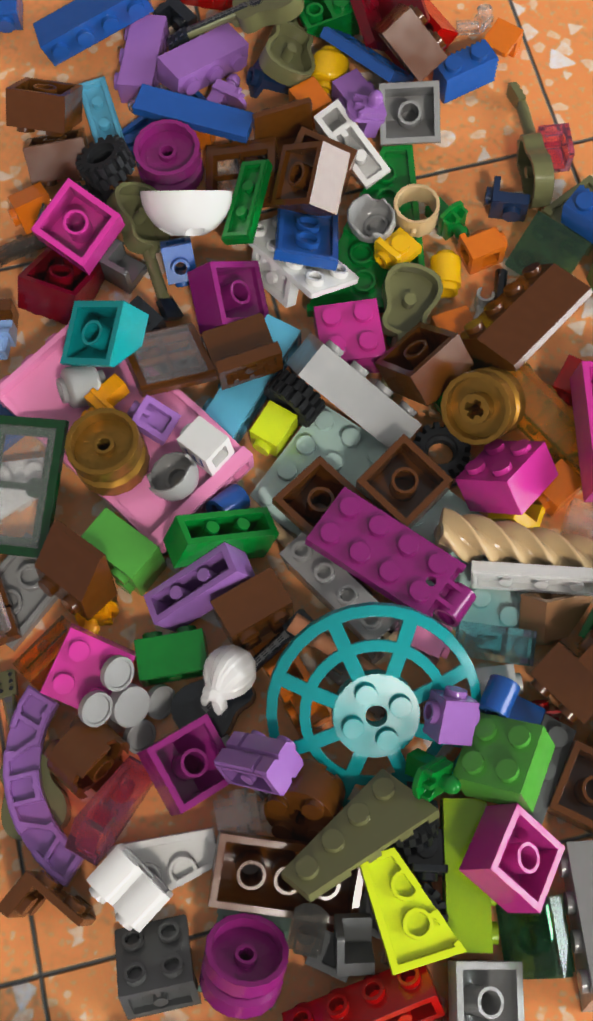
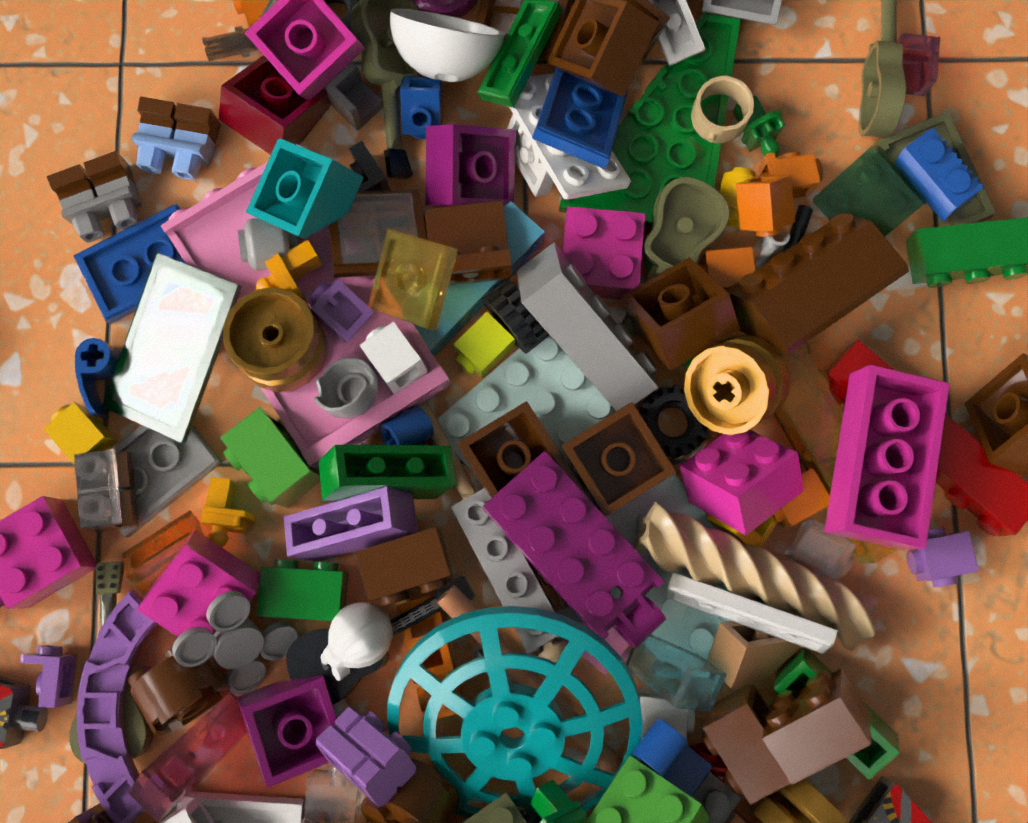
camera: 10 degrees right, 10 degrees up
reddish brown slope [35,519,118,621] -> none
light grey hair [347,194,396,243] -> none
yellow bracket [374,227,422,270] -> none
medium lavender brick [423,685,480,746] -> none
dark blue bracket [484,176,530,222] -> none
none -> clear yellow tile [368,229,458,330]
none -> orange brick [736,175,795,237]

